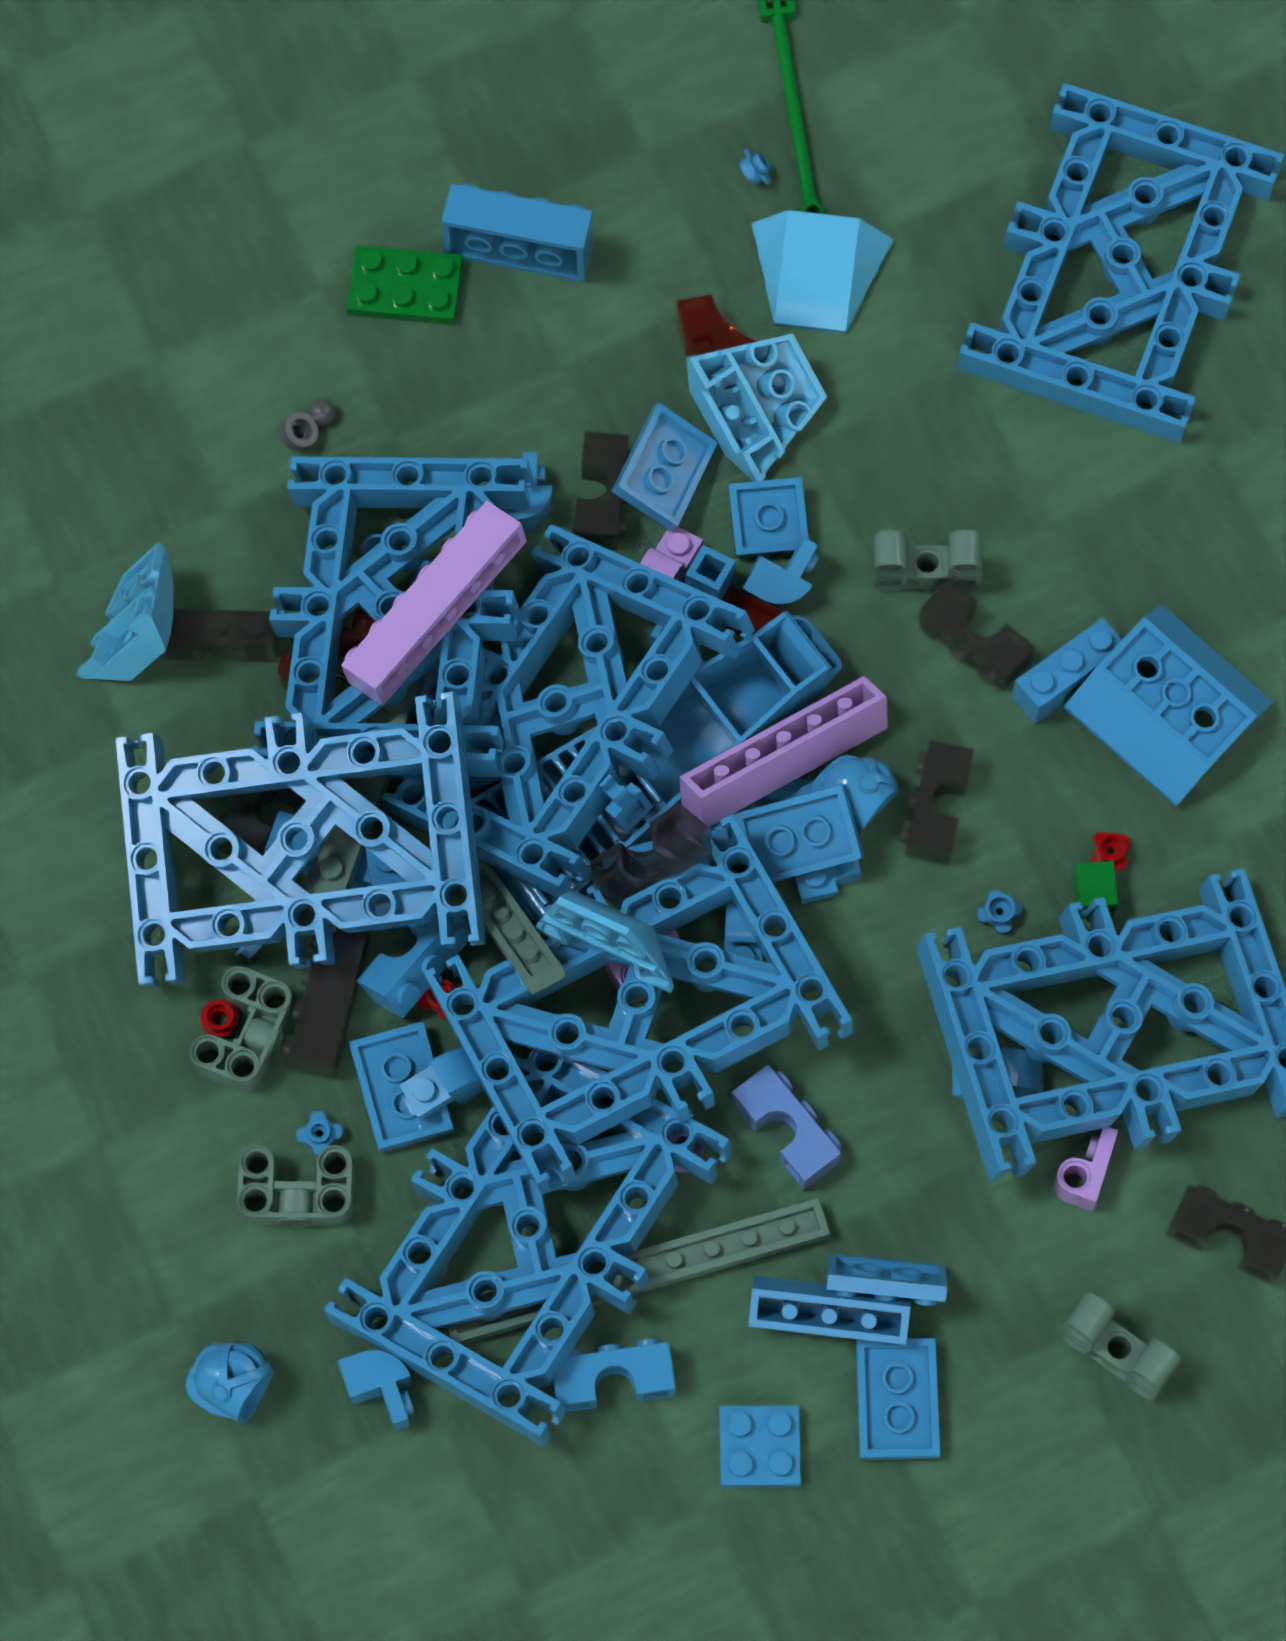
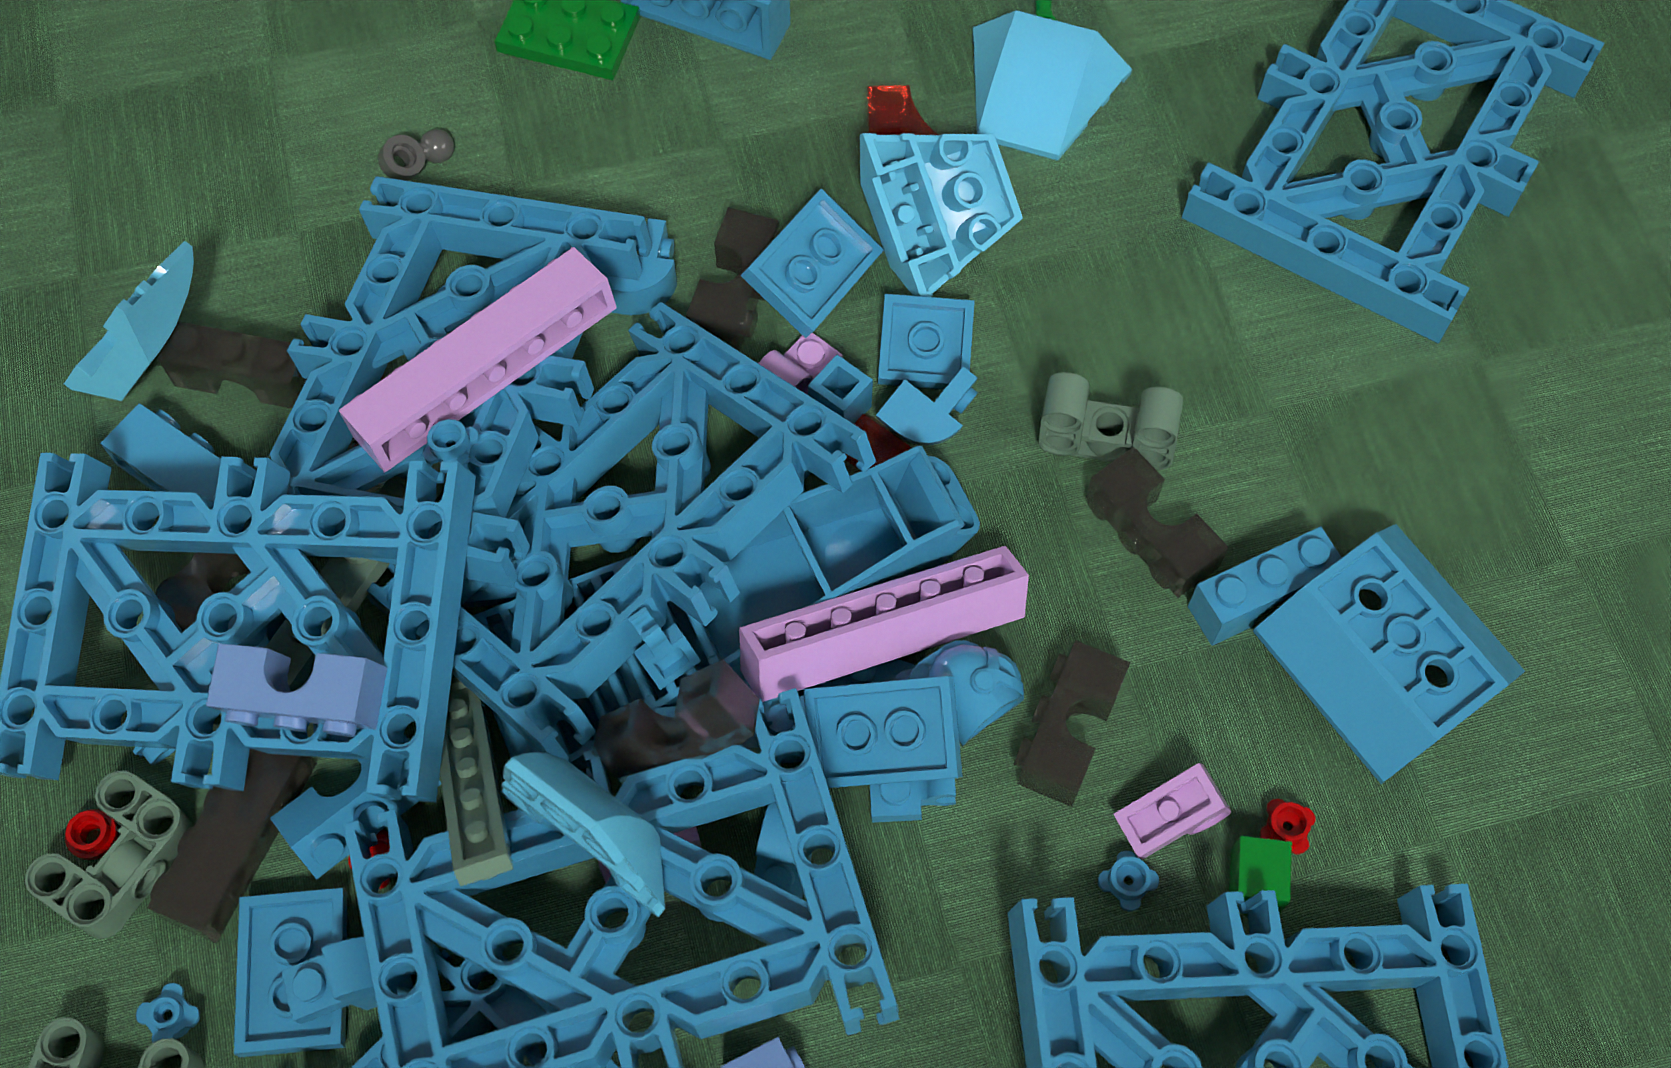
camera: 10 degrees right, 5 degrees down
none -> dark azure brick [100,403,229,500]
none -> medium blue arch [206,644,387,737]
none -> dark azure plate [423,419,480,467]
none -> lavender plate [1114,763,1231,859]

